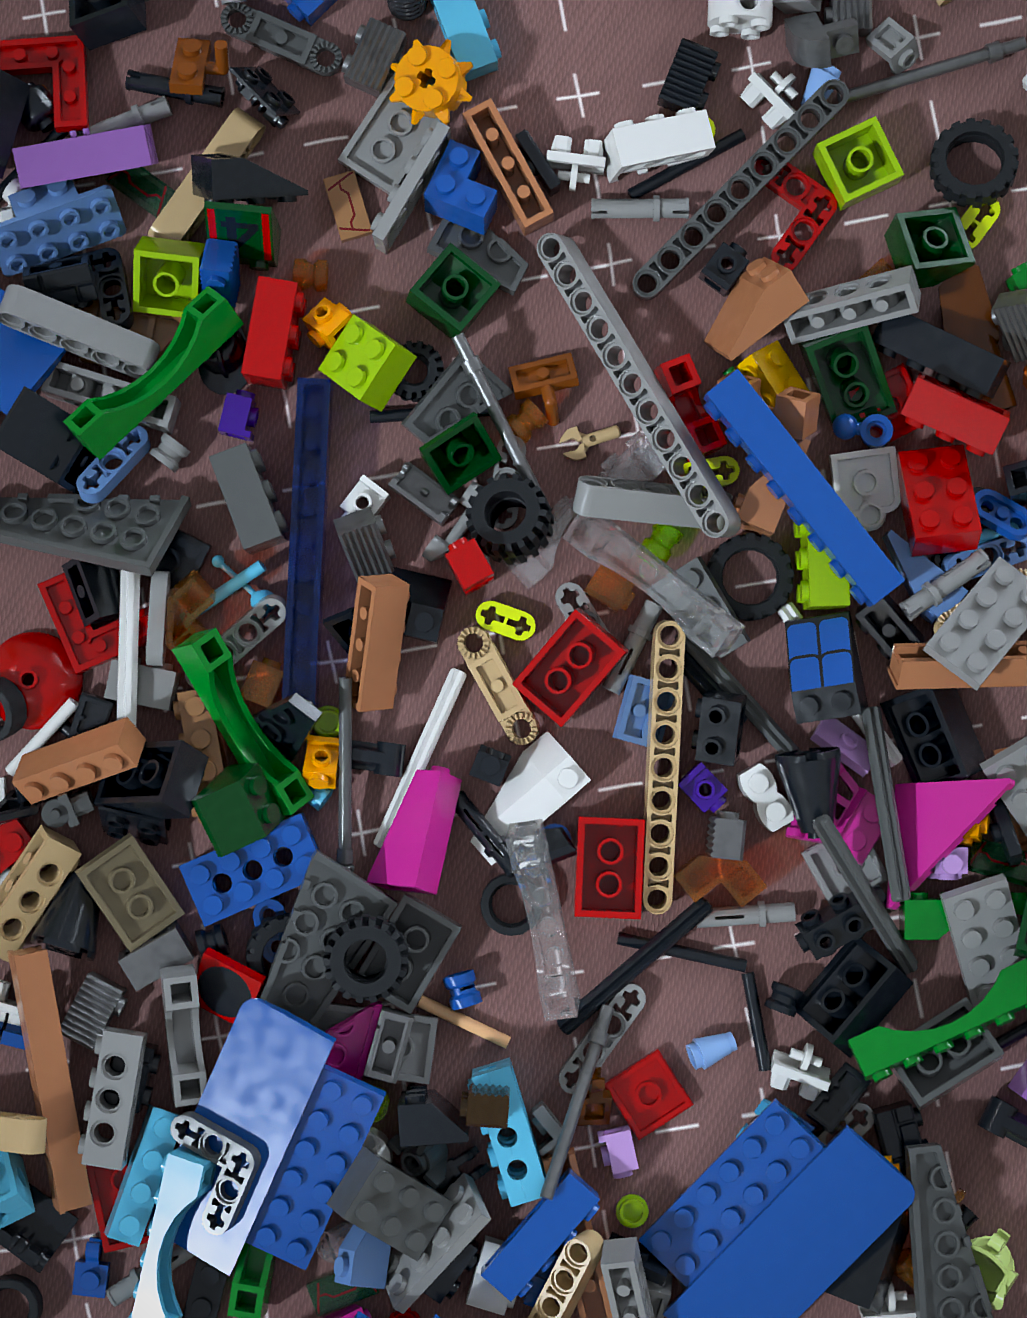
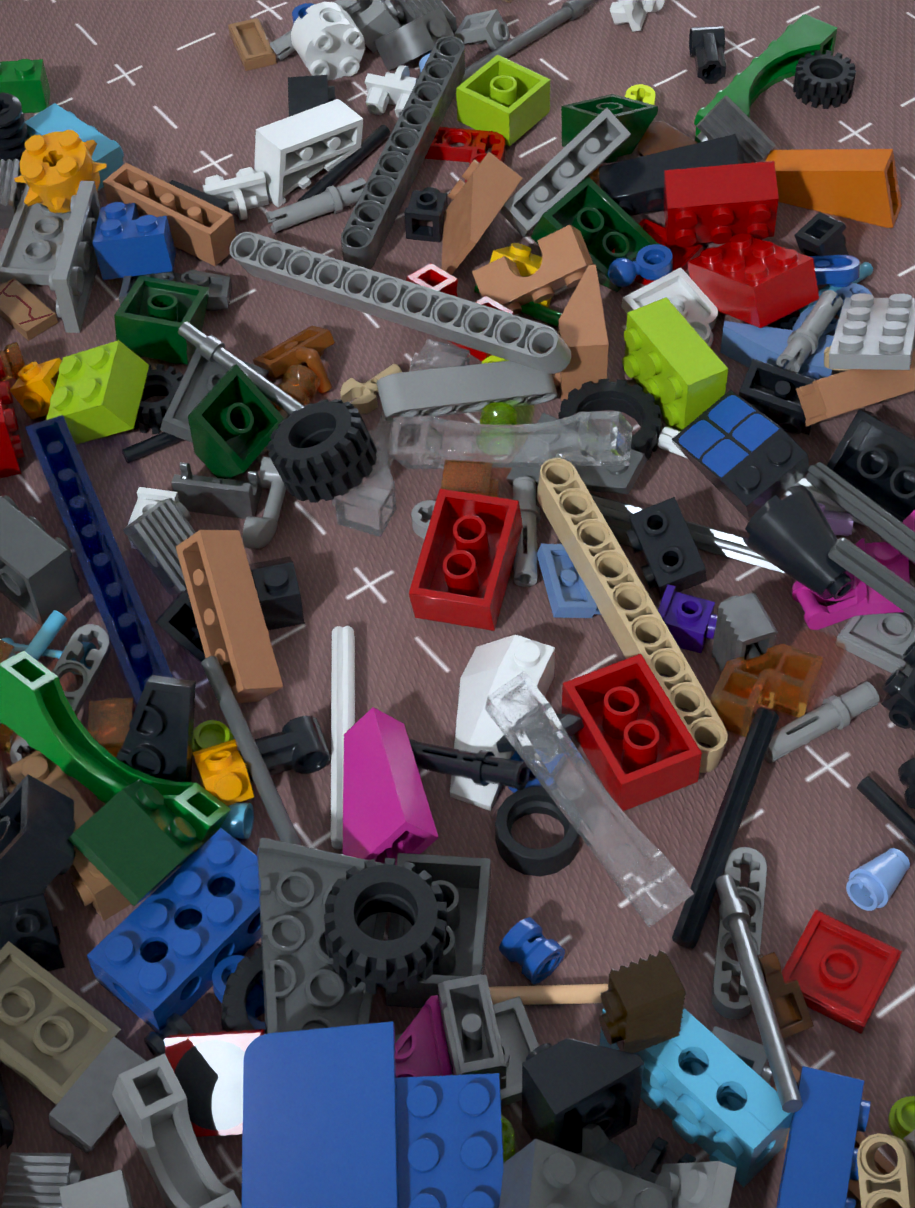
camera: 20 degrees left, 35 degrees down
red arch [445,537,494,596] -> none
tan plate [457,626,539,745] -> none
black brick [469,744,512,787] -> none
neon yellow beam [476,601,536,641] -> none
lavender brick [597,1125,639,1179] -> none
black bar [616,932,747,972] -> none
blue brick [703,369,905,607] -> none
white brick [736,763,794,832] -> none
black tyre [929,118,1019,208] -> none

